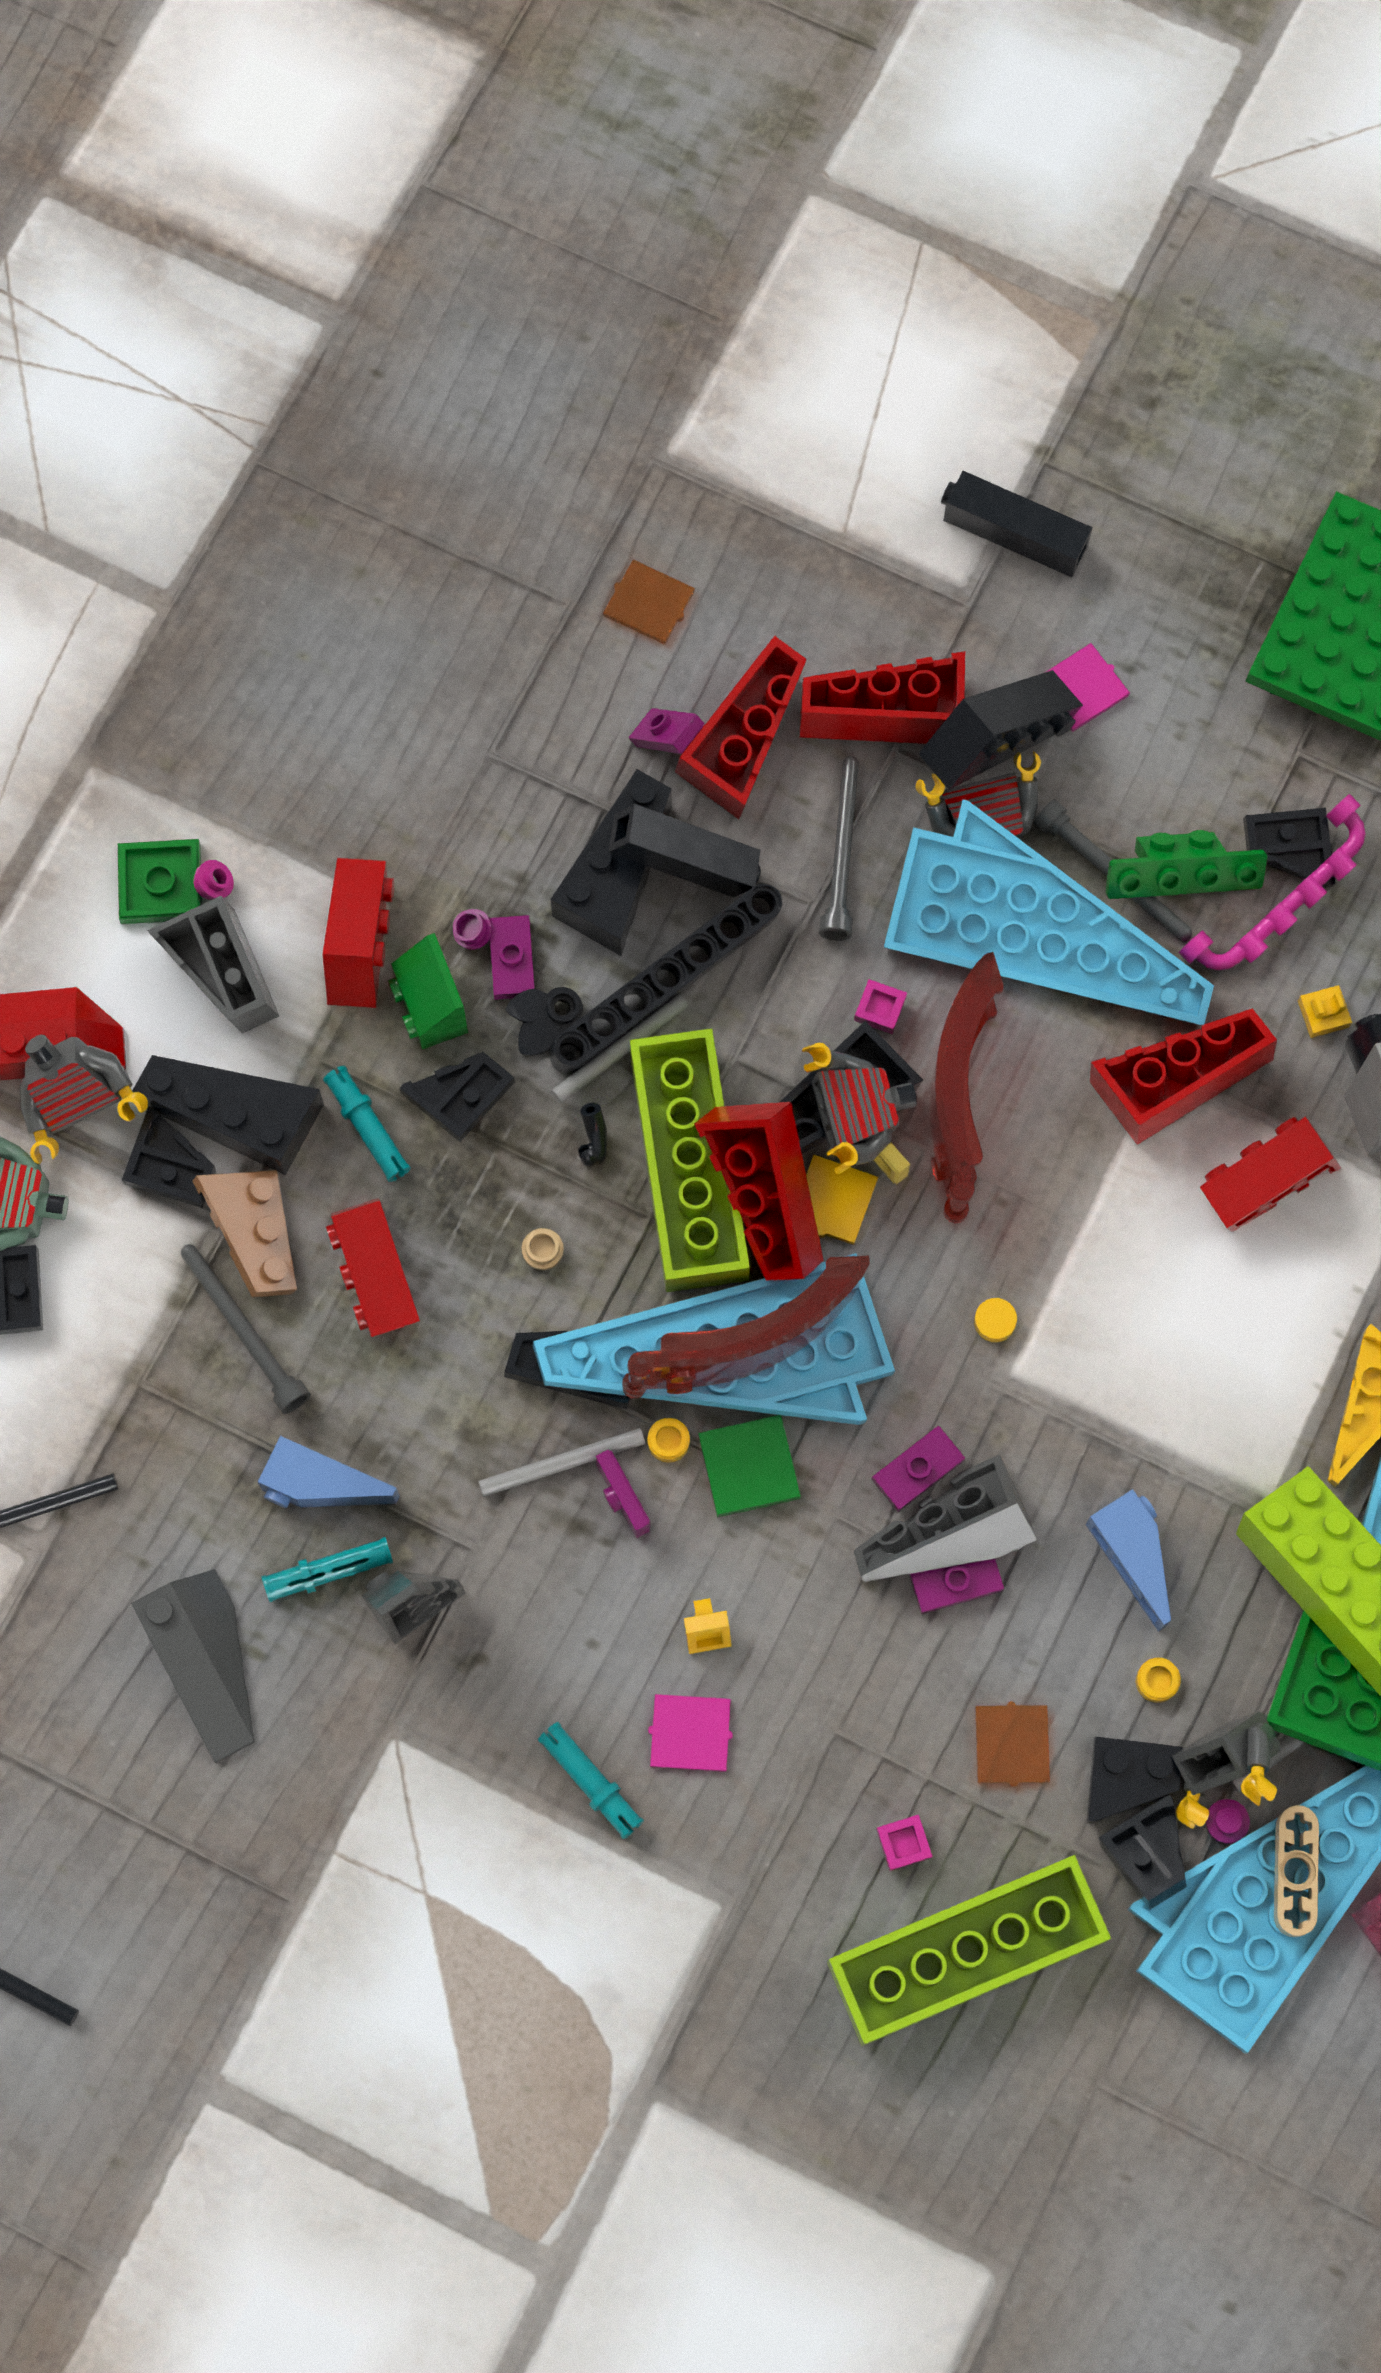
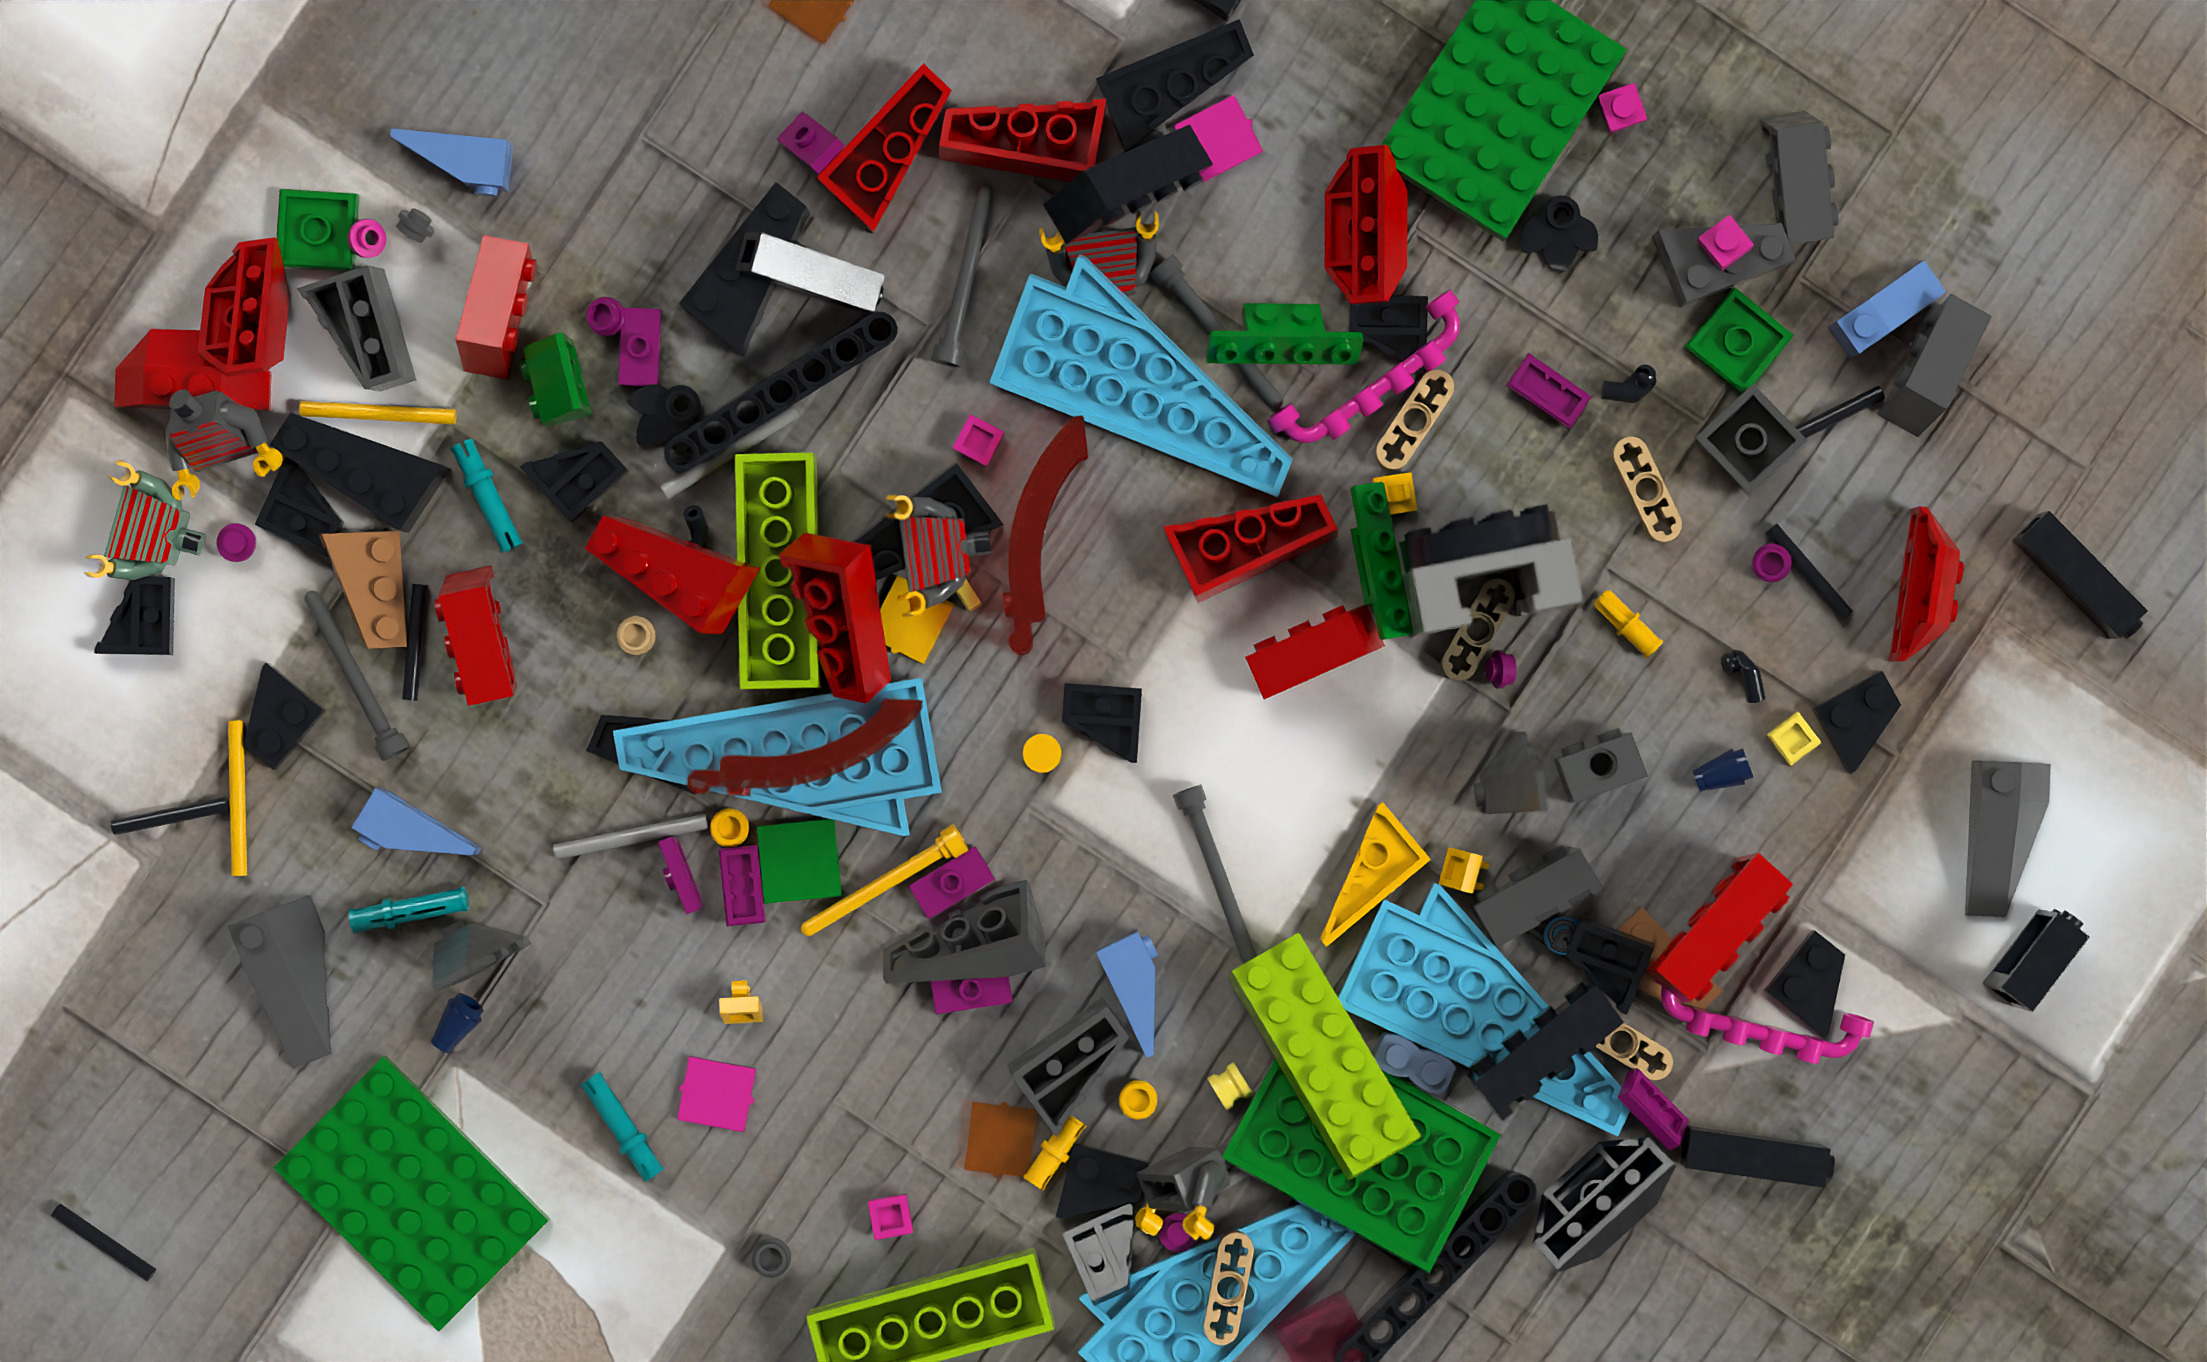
camera: 10 degrees right, 15 degrees up
none -> red wedge [197,237,290,377]
none -> magenta plate [216,523,256,562]
none -> yellow bar [228,721,247,876]
none -> black wing [244,663,326,770]
none -> green plate [273,1055,550,1332]
none -> yellow bar [299,401,457,425]
none -> medium blue slope [390,128,513,197]
none -> dark grey plate [396,208,435,243]
none -> black bar [402,584,428,701]
none -> dark blue cone [431,993,484,1053]
none -> red wedge [584,515,760,634]
none -> magenta plate [718,845,766,927]
none -> dark grey plate [752,1238,791,1278]
none -> yellow piece [801,824,969,936]
none -> dark grey wedge [1008,997,1129,1137]
none -> yellow pin [1023,1115,1087,1191]
none -> black wing [1062,683,1142,763]
none -> black wing [1096,19,1254,151]
none -> dark grey piece [1172,784,1256,963]
none -> light yellow wheel [1207,1062,1254,1111]
none -> red wedge [1324,145,1407,304]
none -> green bracket [1350,482,1413,640]
none -> tan beam [1375,370,1454,470]

